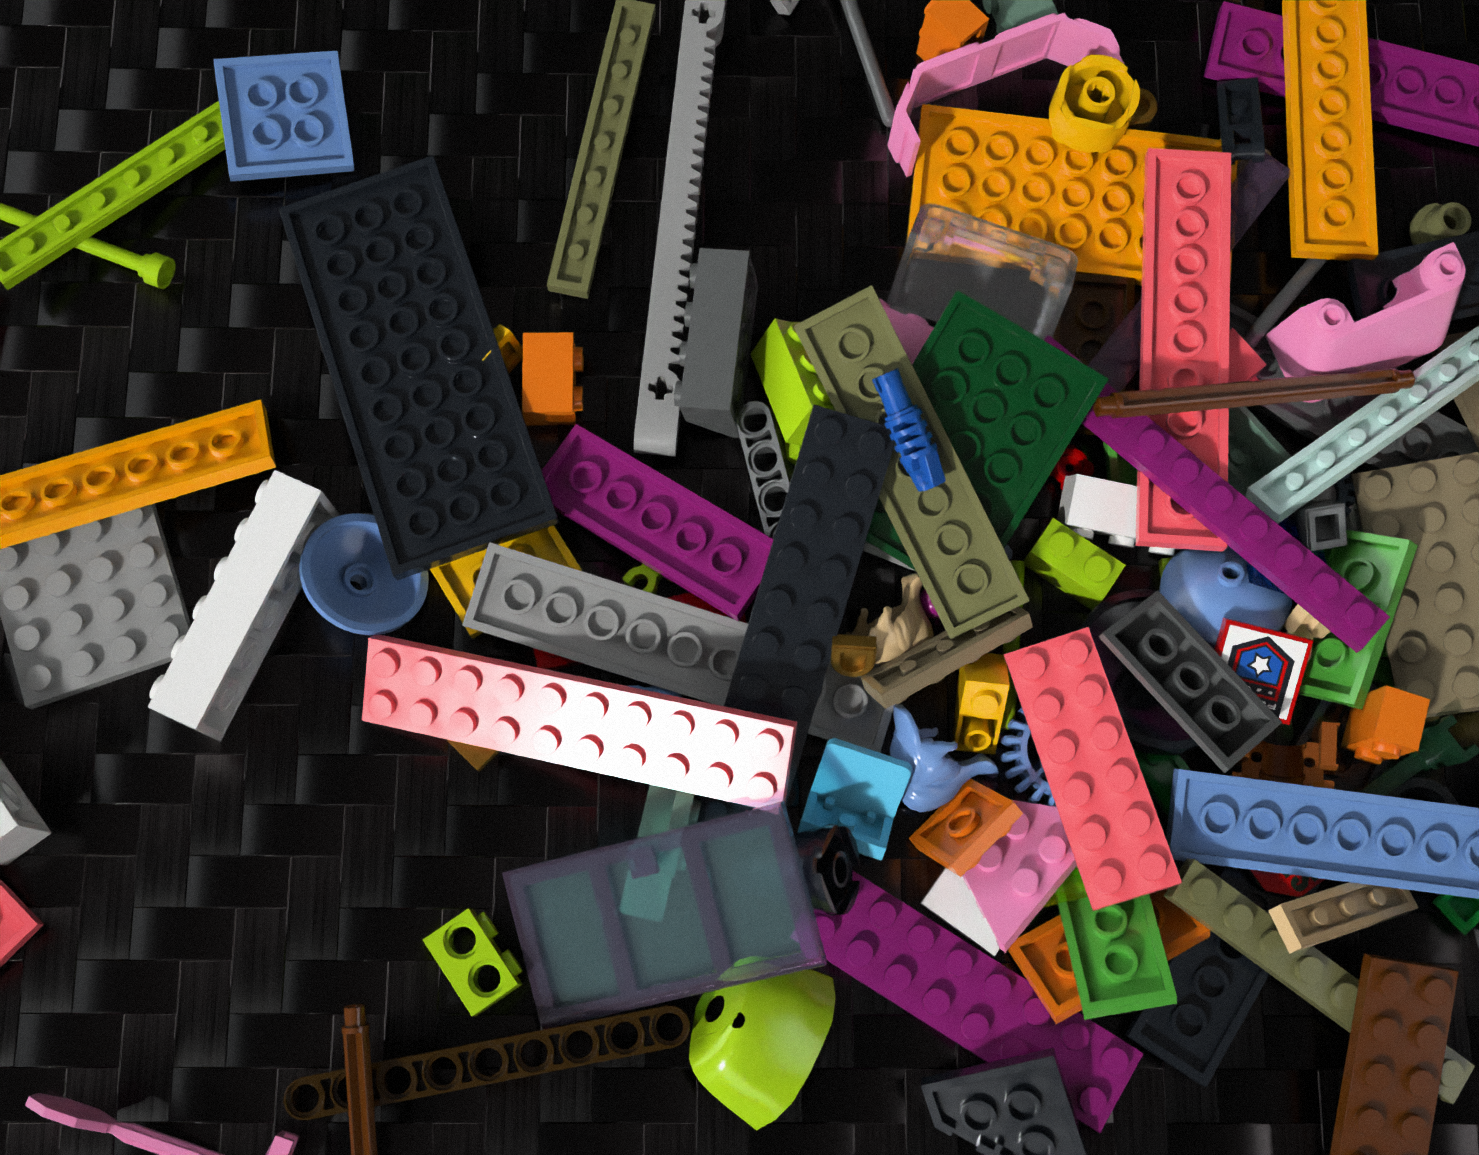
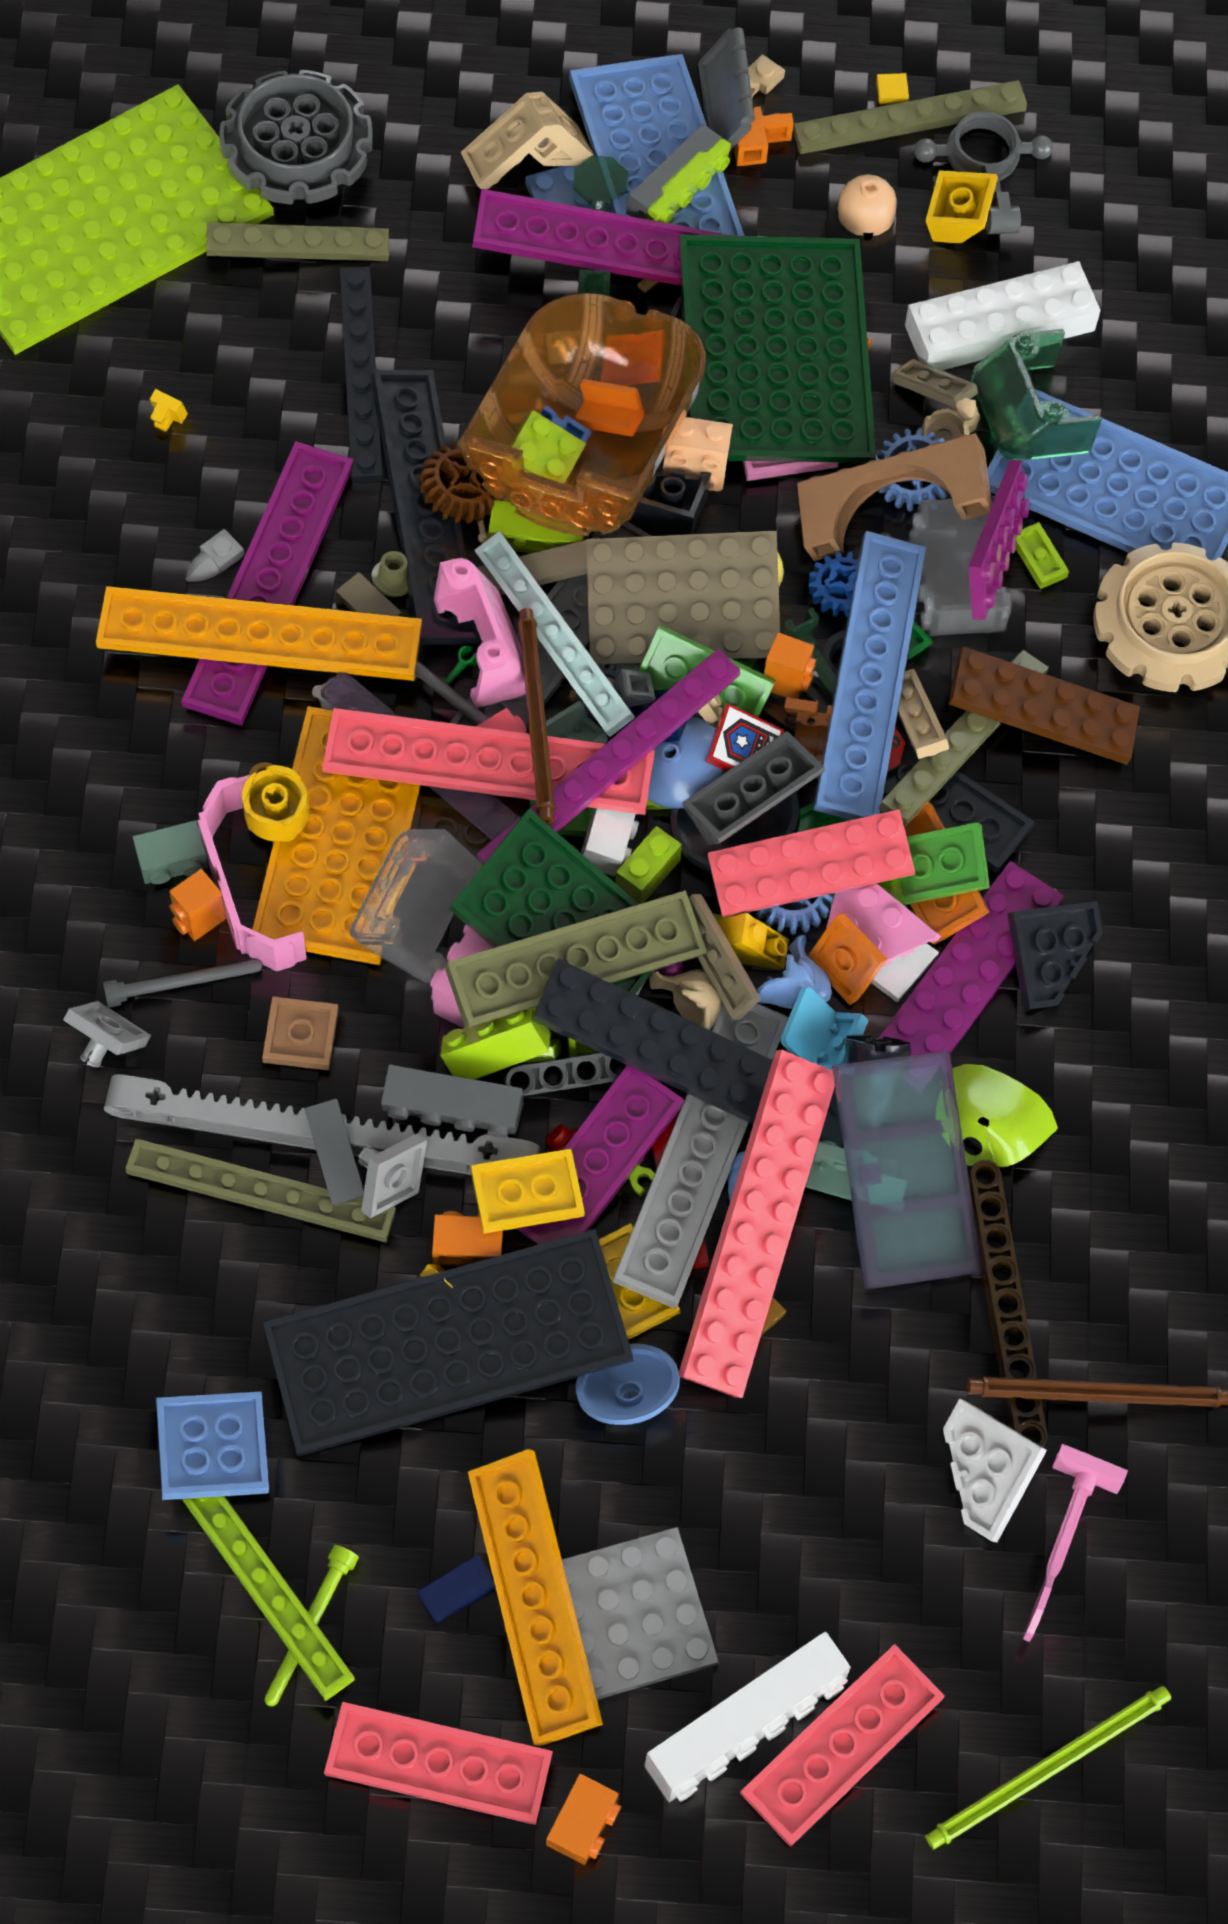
camera: 85 degrees left, 10 degrees down
white brick [148,470,339,742] -> none
lime brick [423,908,523,1017] -> none
pearl gold tile [831,634,877,677] -> none
blue hinge [872,368,946,492] -> none
black plate [1217,77,1265,165] -> none
none -> light grey plate [185,529,245,582]
none -> medium nougat plate [262,997,339,1070]
none -> dark grey tile [304,1099,364,1207]
none -> dark tan tile [336,572,402,617]
none -> light grey tile [358,1133,427,1218]
none -> clear blue tile [418,1555,496,1624]
none -> yellow plate [470,1149,585,1234]
none -> red plate [545,1124,578,1153]
none -> white plate [943,1399,1047,1542]

